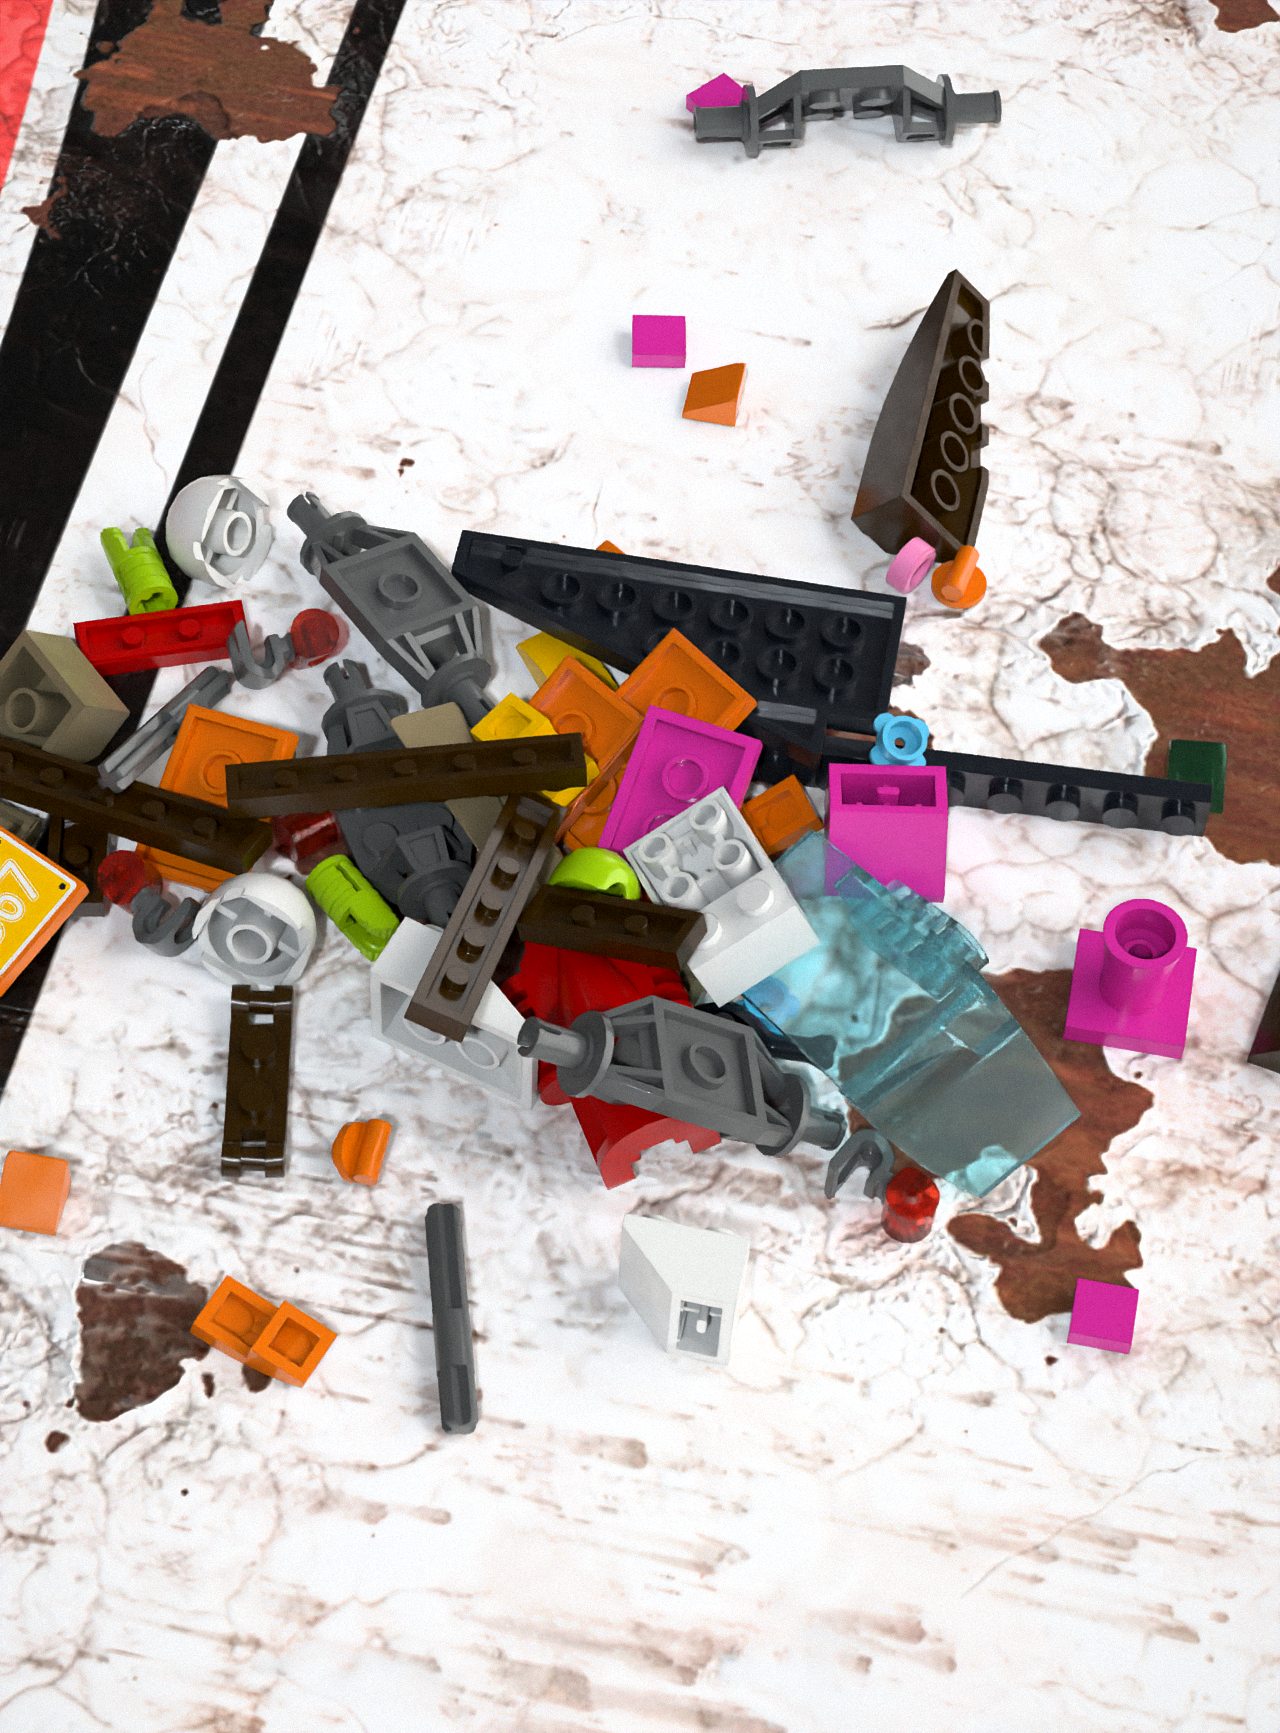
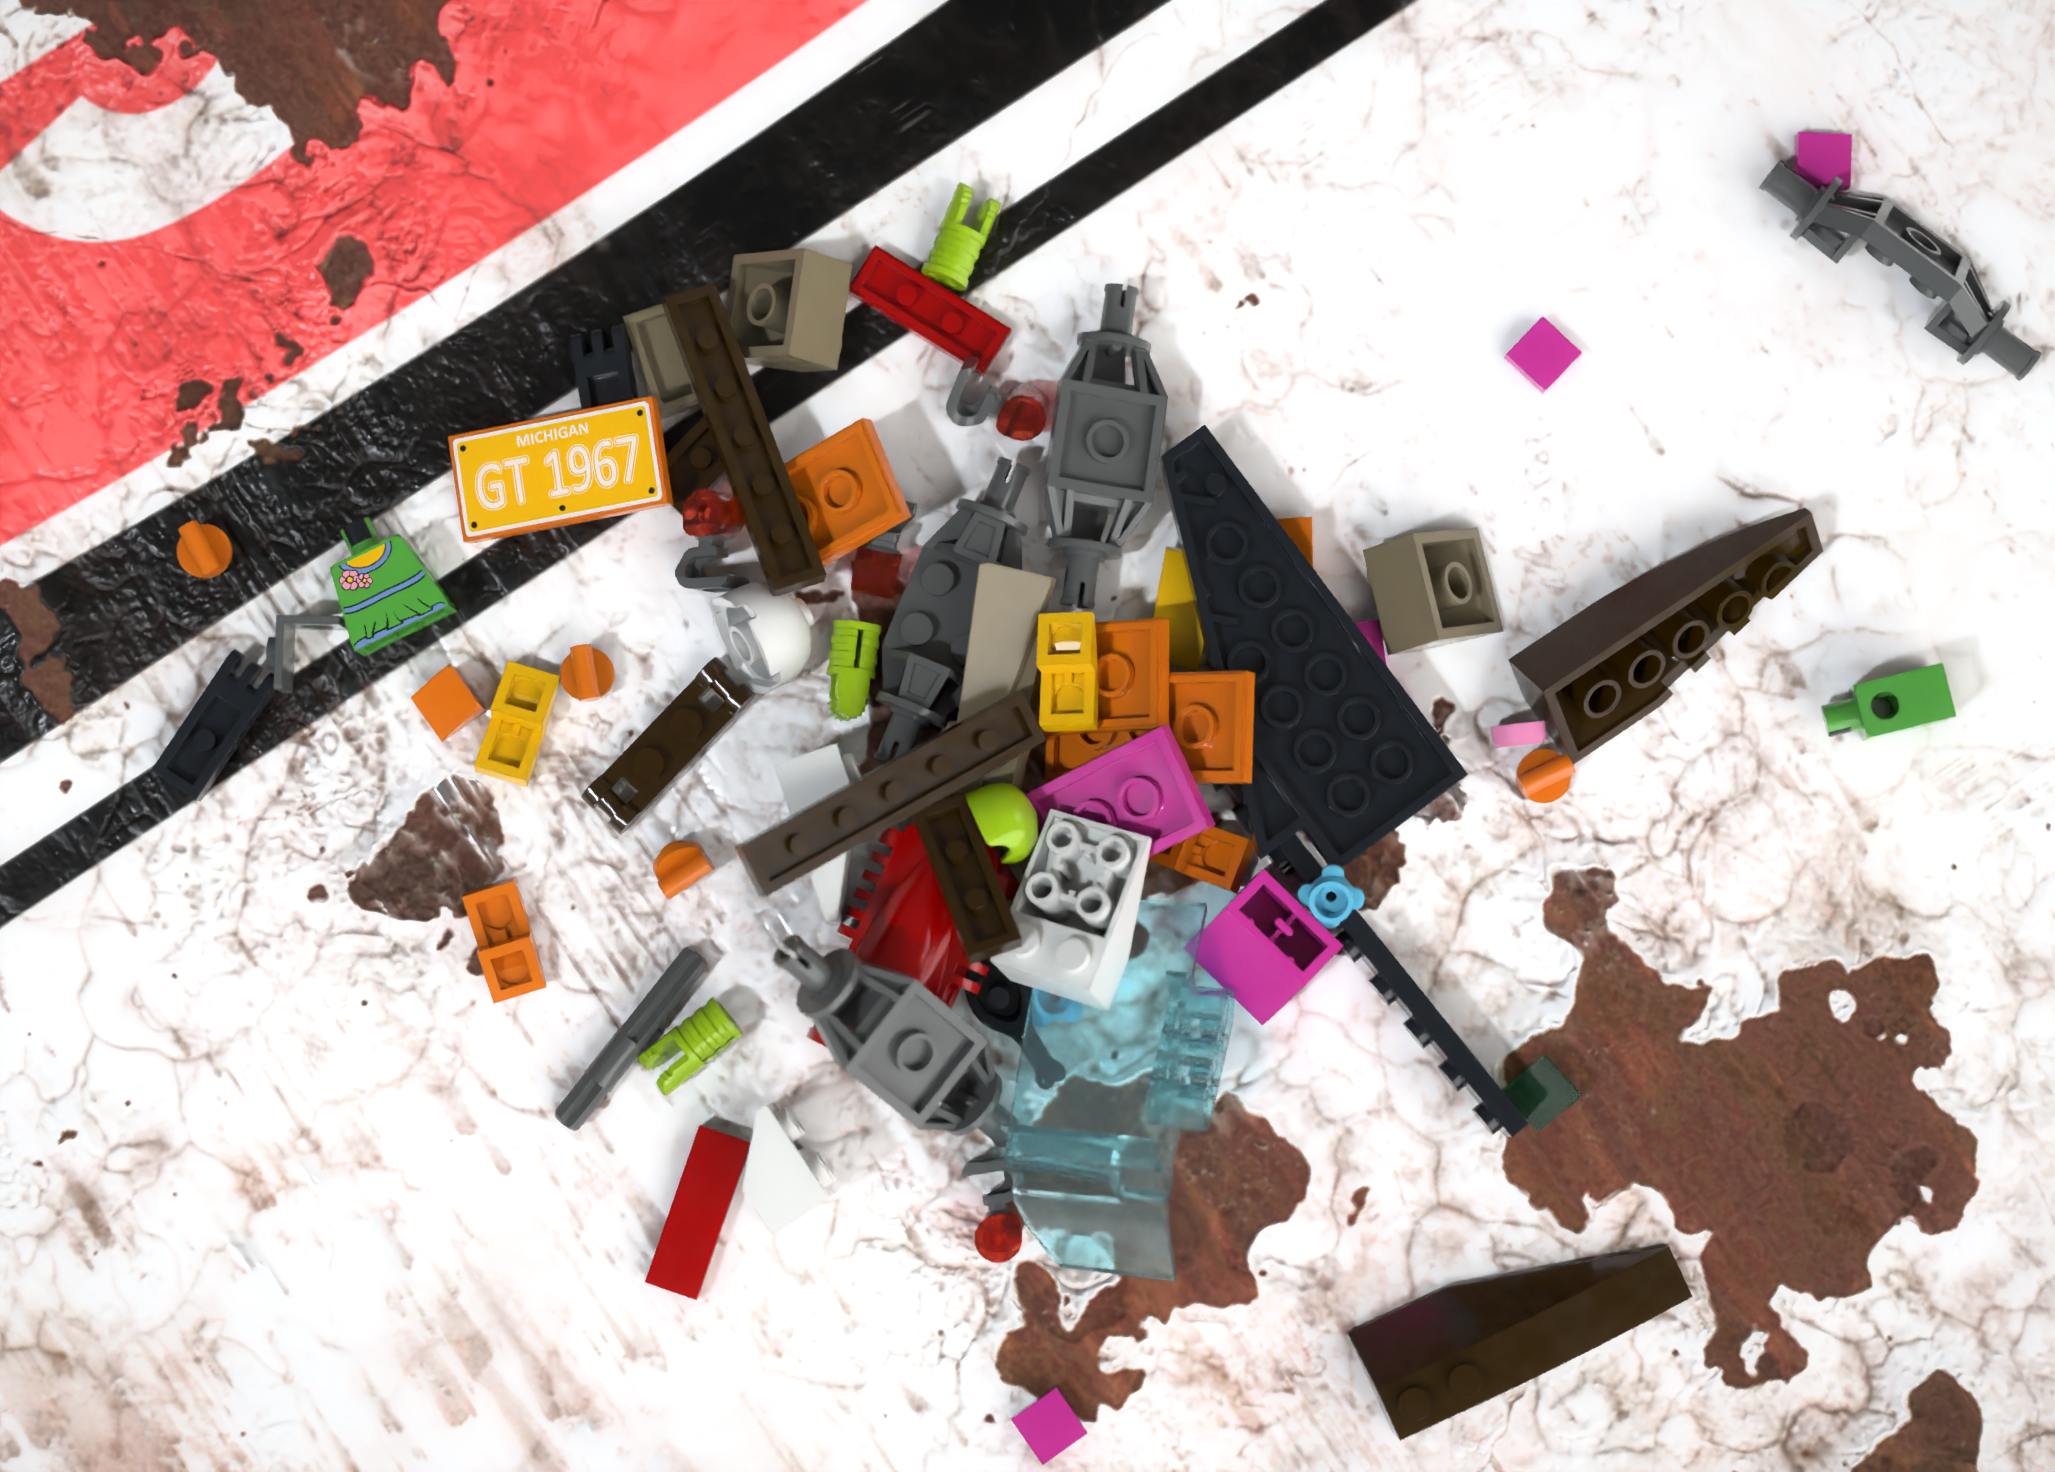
camera: 45 degrees right, 30 degrees up
dark grey axle [97,666,231,793] -> none
white cylinder [166,475,272,589] -> none
dark brown plate [225,732,587,820] -> none
orange slope [682,363,746,427] -> none
dark pink plant [1062,899,1197,1060] -> none
none -> yellow slope [474,660,560,788]
none -> orange plate [560,644,615,702]
none -> lime hinge [638,997,744,1096]
none -> red tile [645,1125,751,1300]
none -> dark tan slope [1363,527,1503,655]
none -> bright green torso [1821,663,1957,741]

